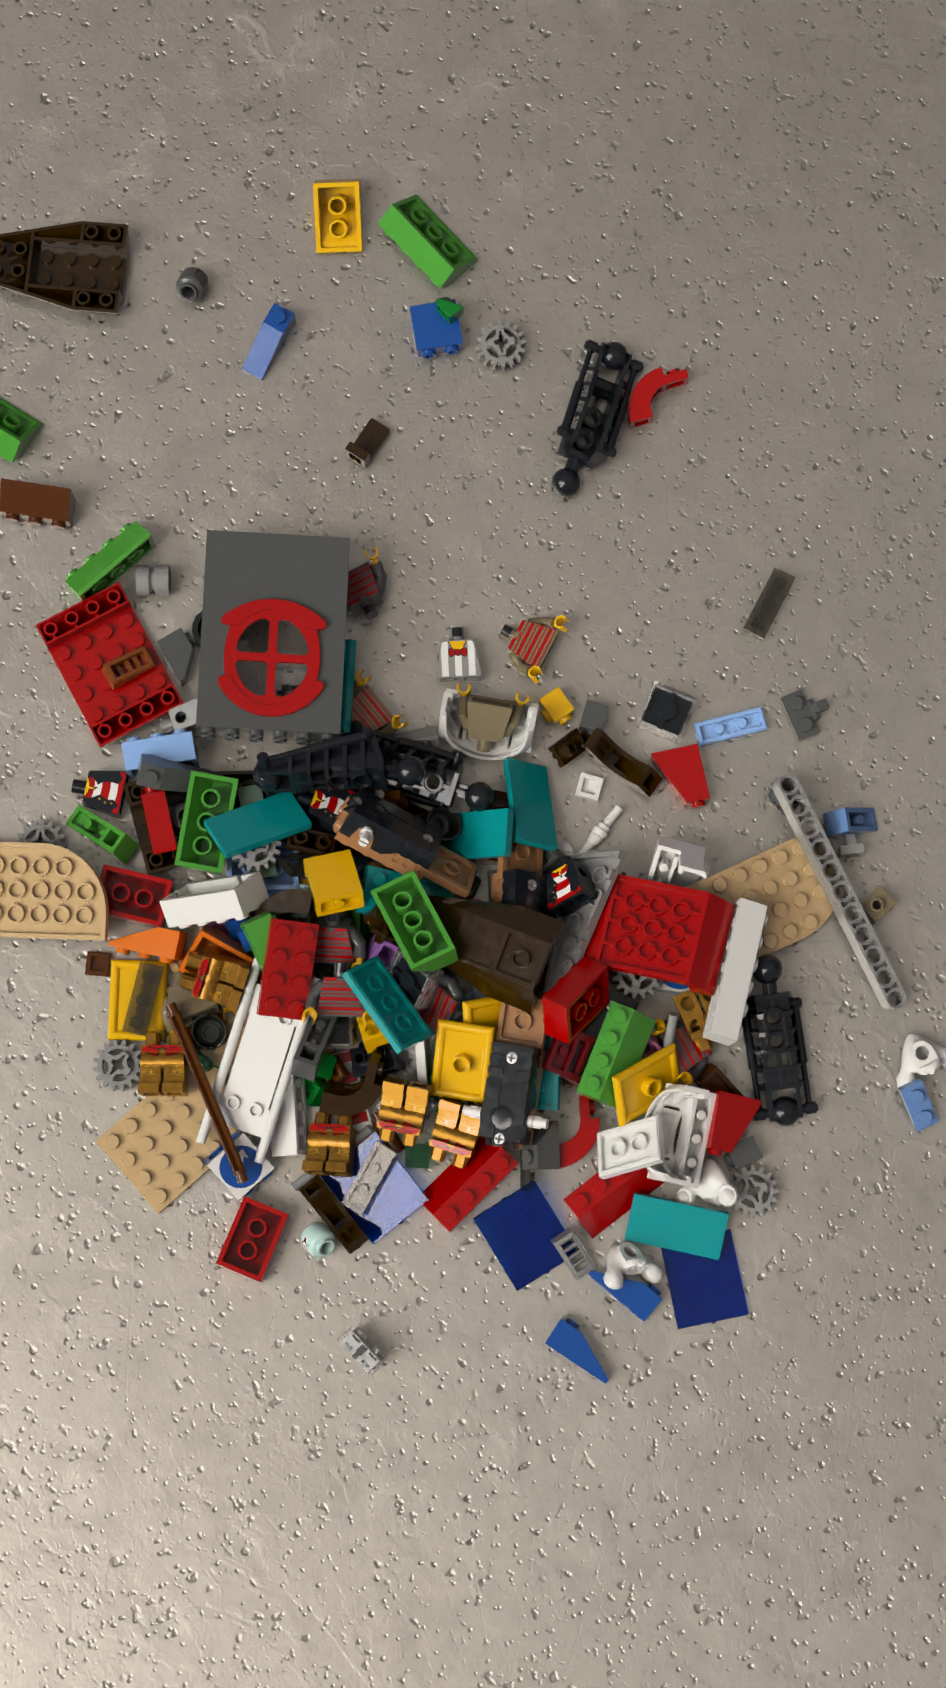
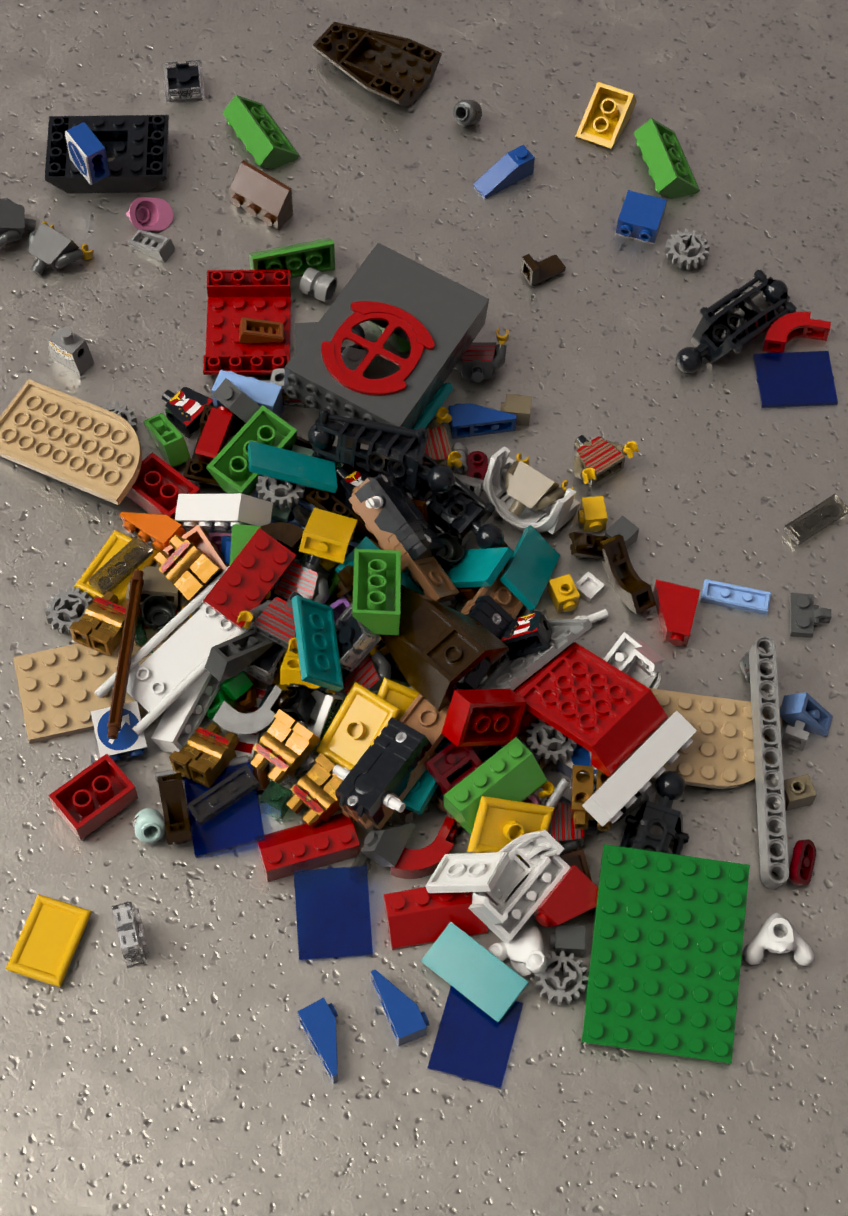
camera: 25 degrees right, 20 degrees down
reddish brown tile [85,951,112,978] -> none
green slope [435,297,464,324] -> none
torso [437,627,481,683] -> none
light grey slope [551,1227,596,1280] -> none
white head [603,1242,663,1290] -> none
black piece [635,680,698,745] -> none
medium blue plate [898,1078,939,1132] -> none
none -> yellow piece [5,894,92,988]
none -> blue slope [448,403,517,439]
none -> light grey animal [451,442,468,474]
none -> dark red plate [466,451,488,491]
none -> dark tan brick [500,394,532,426]
none -> yellow brick [547,574,580,613]
none -> green plate [581,844,750,1064]
none -> clear blue piece [753,351,838,408]
none -> dark red plate [789,839,816,886]

